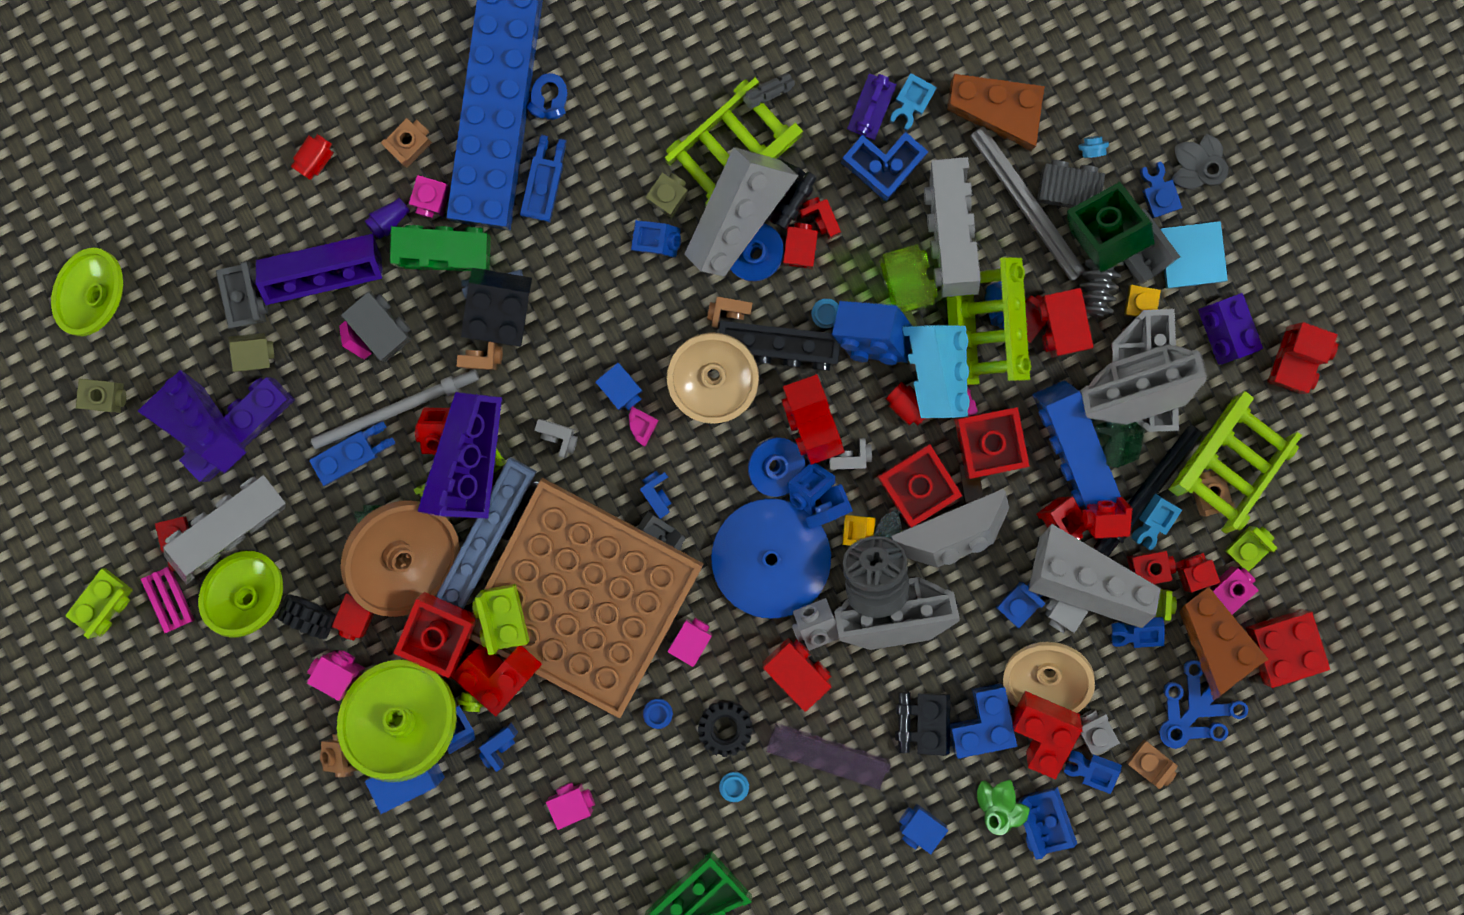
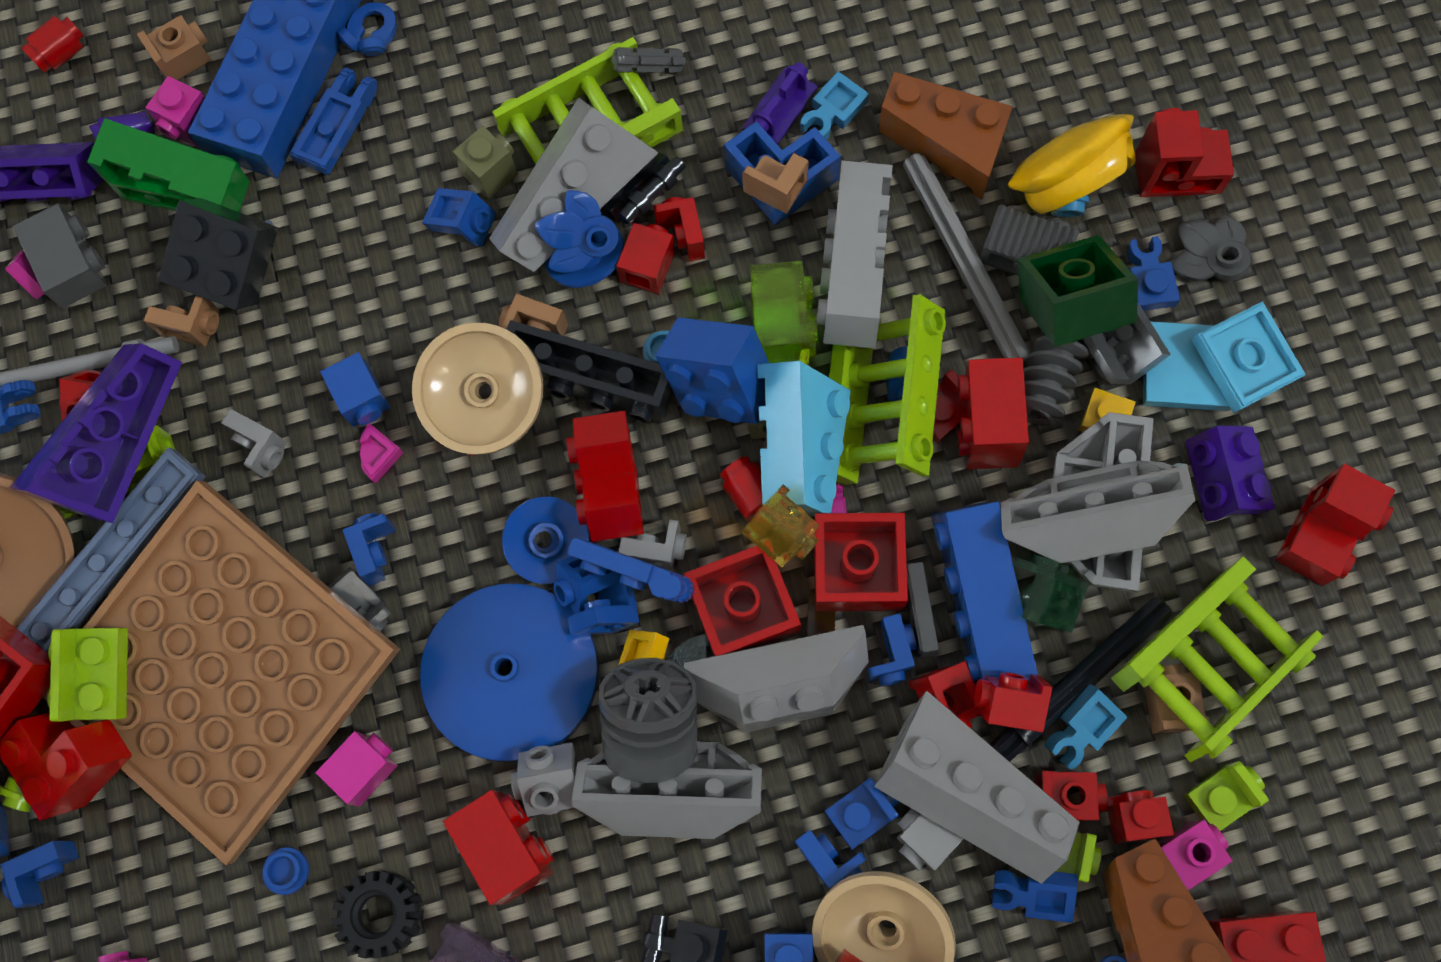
camera: 20 degrees right, 15 degrees down
none -> blue plate [535,190,619,273]
none -> blue hinge [567,538,695,603]
none -> clear yellow brick [741,484,820,567]
none -> medium nougat panel [742,153,809,214]
none -> blue bracket [795,830,867,888]
none -> blue bracket [866,613,917,687]
none -> dark grey tile [907,562,939,659]
none -> yellow piece [1008,114,1136,214]
none -> red brick [1135,108,1234,197]
none -> medium azure tile [1191,301,1306,413]

